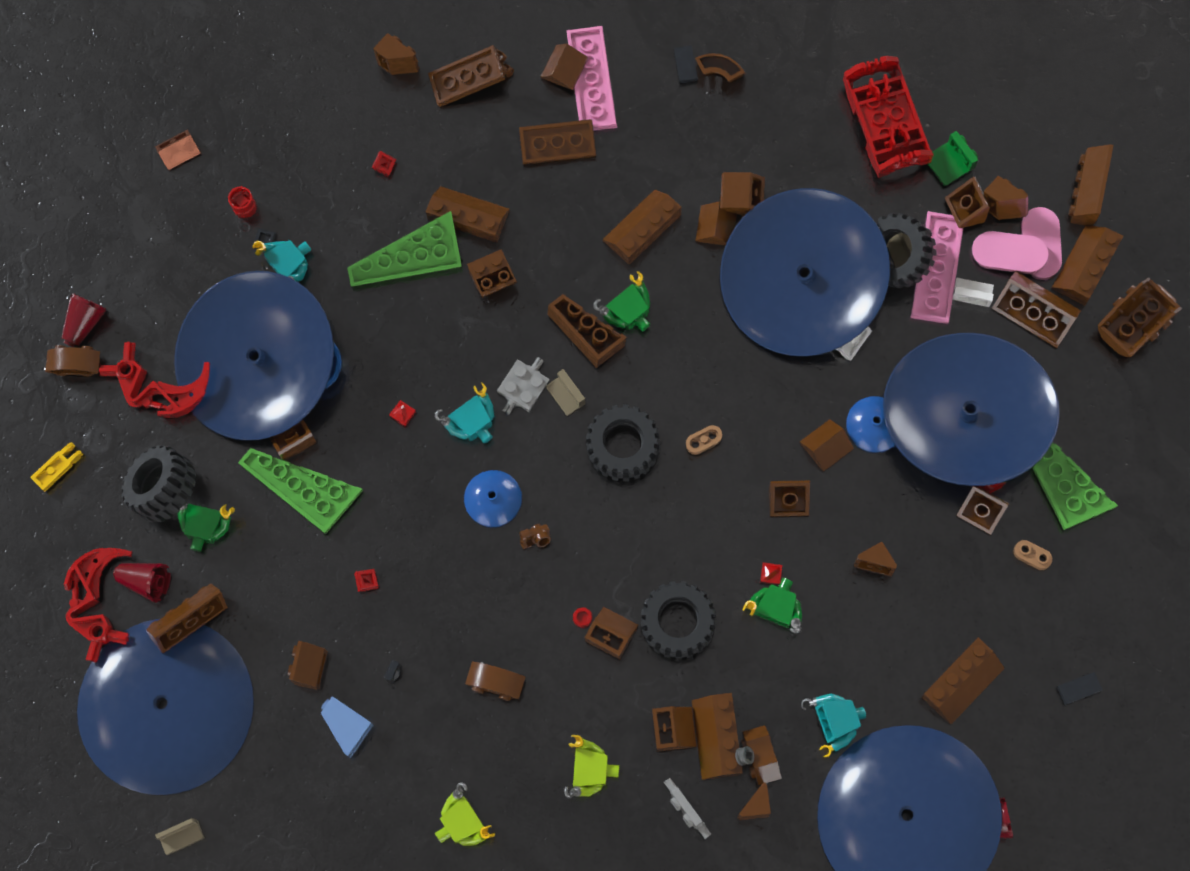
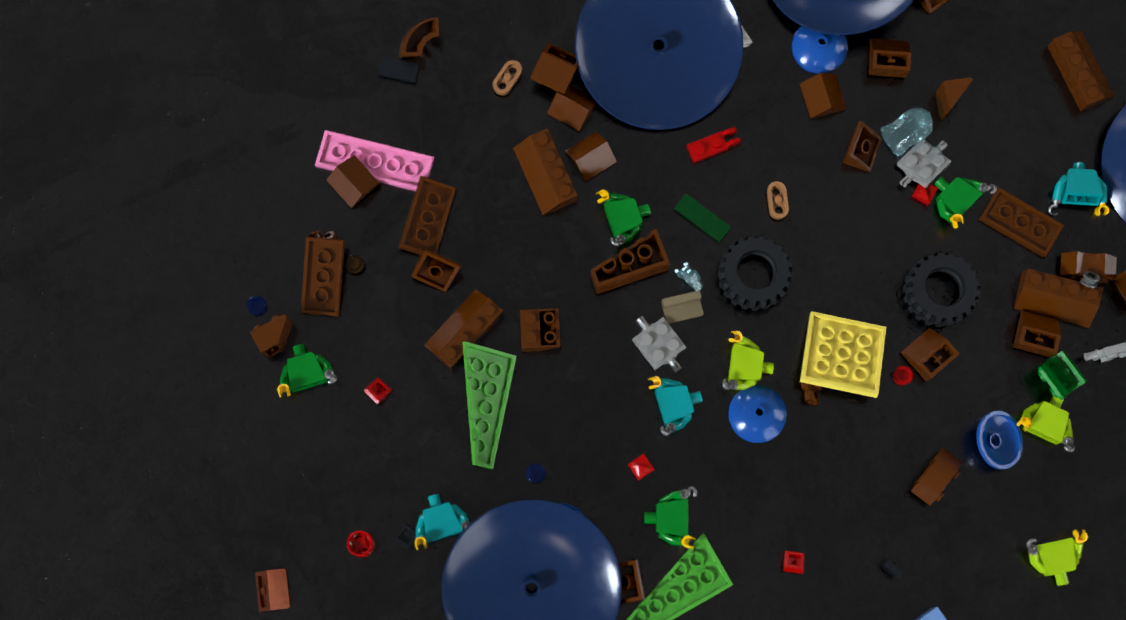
camera: 75 degrees left, 5 degrees up
none -> clear blue tile [247,295,267,315]
none -> green torso [277,344,337,397]
none -> dark brown plate [345,255,364,274]
none -> reddish brown slope [411,249,461,292]
none -> medium nougat plate [493,60,522,95]
none -> clear blue tile [526,464,545,484]
none -> reddish brown slope [565,132,617,182]
none -> green torso [644,486,697,549]
none -> dark green tile [674,194,731,243]
none -> clear light blue plate [675,262,703,291]
none -> red hinge [686,127,742,163]
none -> lime torso [722,331,774,390]
none -> light yellow plate [800,311,886,398]
none -> reddish brown slope [869,39,911,78]
none -> clear light blue piece [880,107,933,156]
none -> light grey plate [897,138,951,189]
none -> blue dish [976,411,1023,469]
none -> reddish brown tile [978,187,1064,258]
none -> green bracket [1038,350,1086,400]

